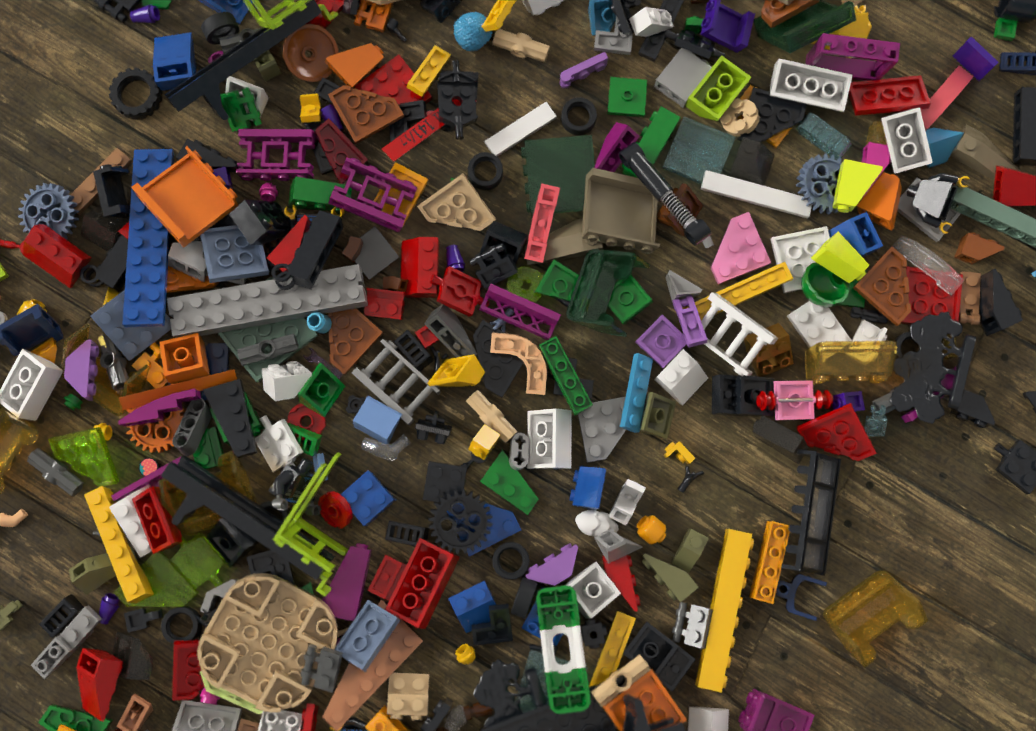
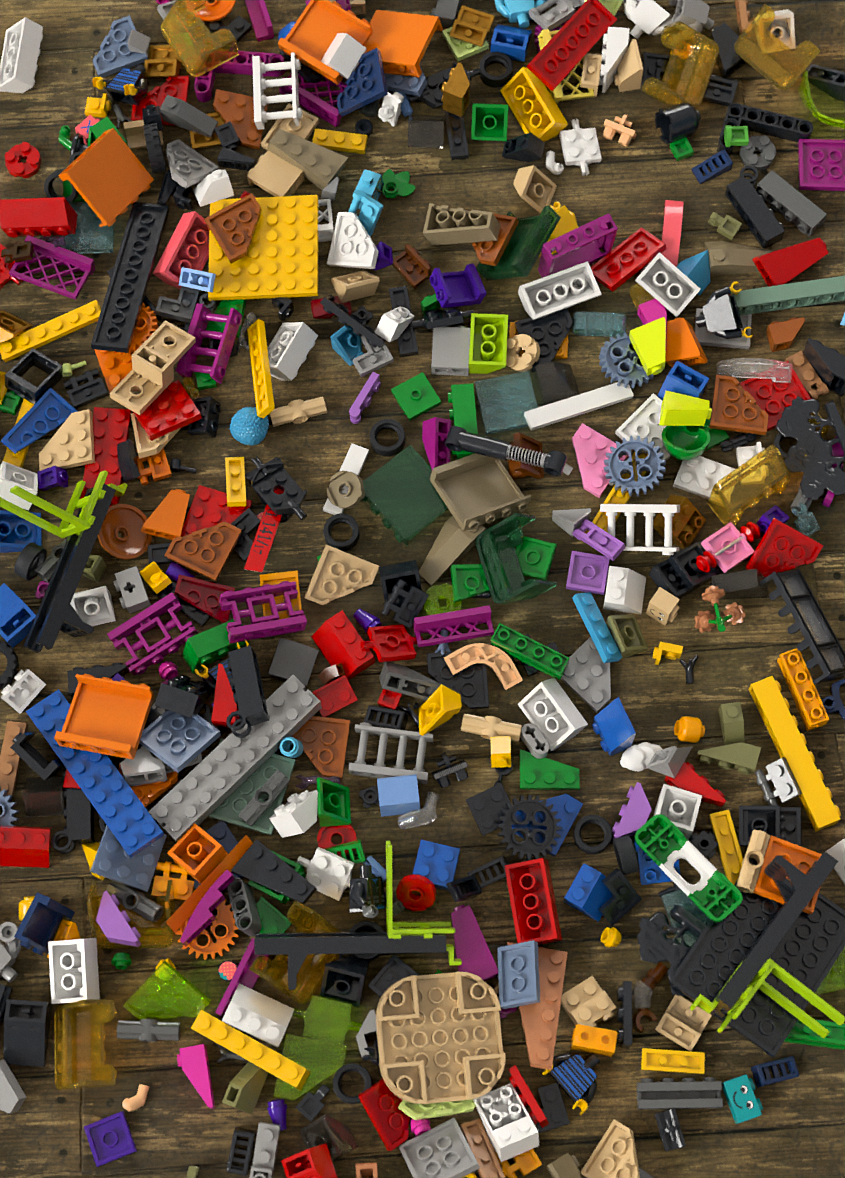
camera: 30 degrees left, 10 degrees down
red slope [132,486,183,554] -> none
green plate [221,87,262,132] -> none
dark grey plate [301,644,343,693] -> none
reddish brown piece [342,236,364,263] -> none
red plate [367,555,406,601] -> none
coral slope [524,183,560,263] -> none
white brick [608,479,646,525] -> none
dark purple tile [953,37,999,81] -> none
none -> white bracket [0,669,46,714]
none -> light grey brick [114,566,151,614]
none -> dark pink slope [177,1044,215,1109]
none -> dark tan plate [327,471,365,509]
none -> black slope [446,875,482,902]
none -> sand blue gear [604,436,666,497]
none -> tan brick [646,587,680,626]
none -> nougat plant [694,585,746,633]
none -> olive plate [708,212,742,240]

